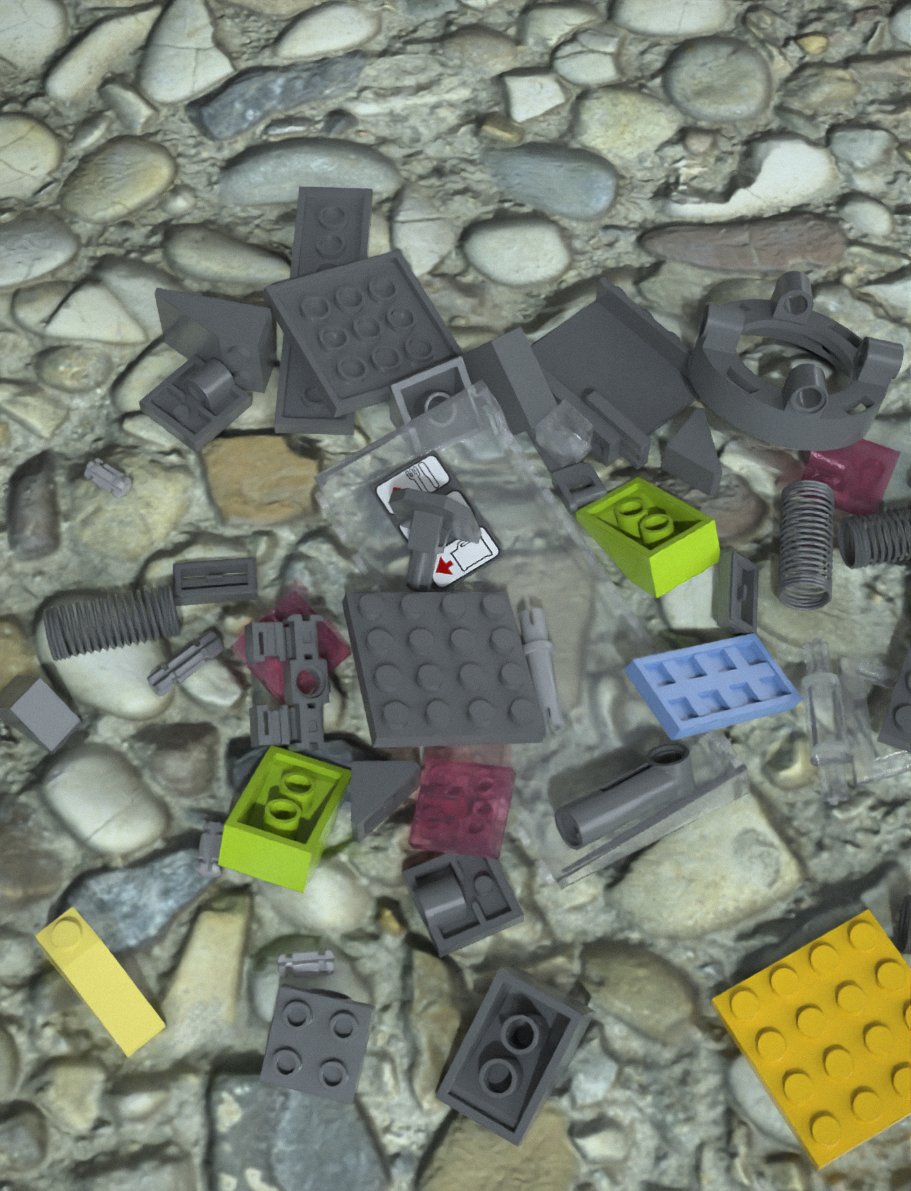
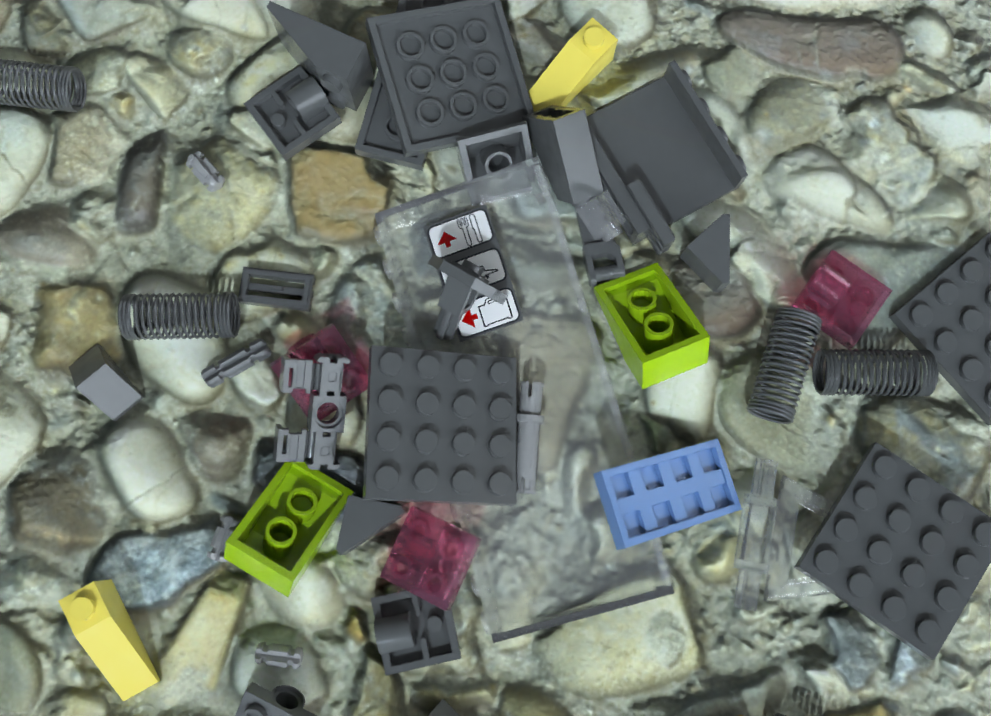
camera: 10 degrees right, 20 degrees up
dark grey piece [554,743,696,850] -> none
dark grey piece [688,271,904,451] -> none
dark grey tile [717,549,759,636] -> none
none -> light yellow slope [528,17,618,112]

